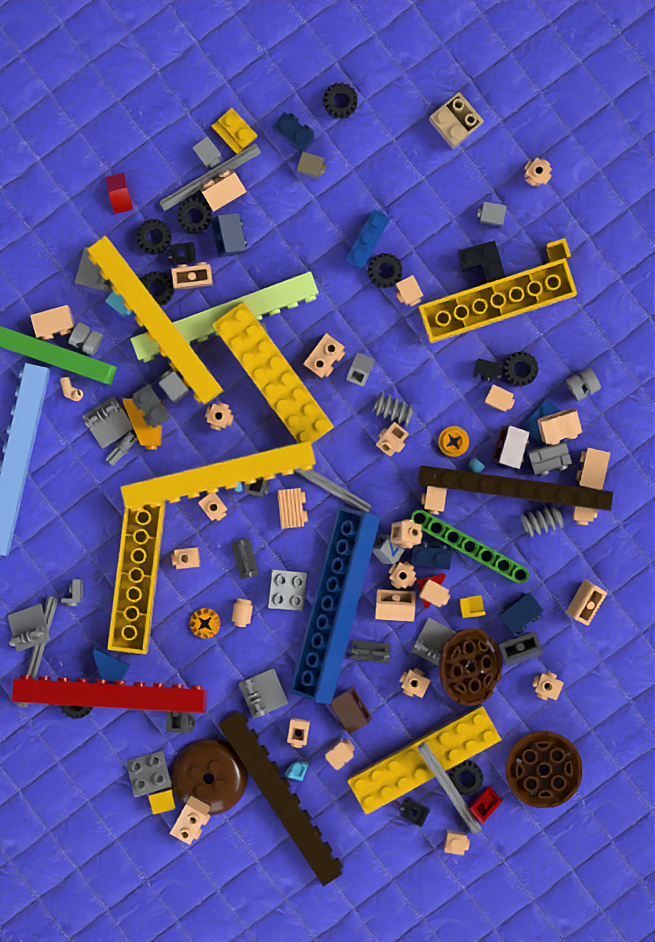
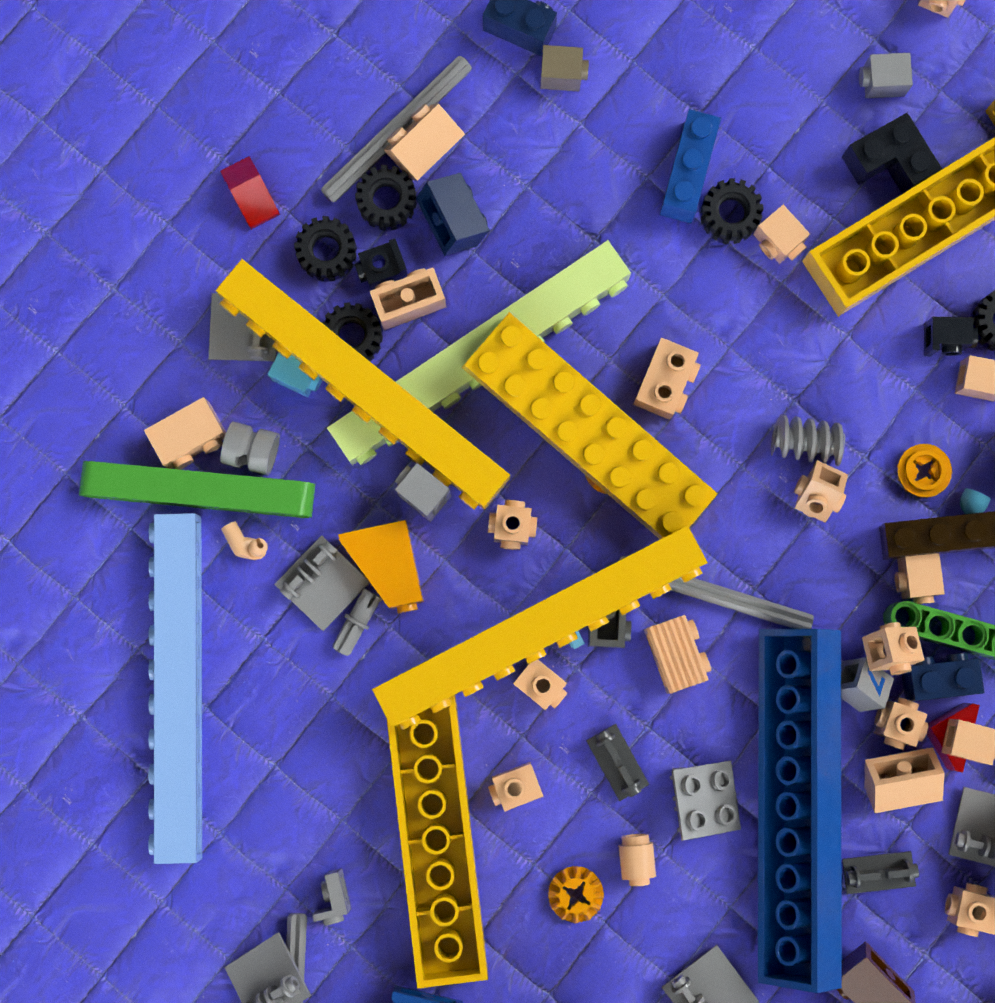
camera: 15 degrees left, 5 degrees down
dark grey brick [132,385,171,428] -> none
light grey brick [192,136,222,169] -> none
yellow plate [212,108,258,154] -> none
light grey brick [346,352,375,387] -> none

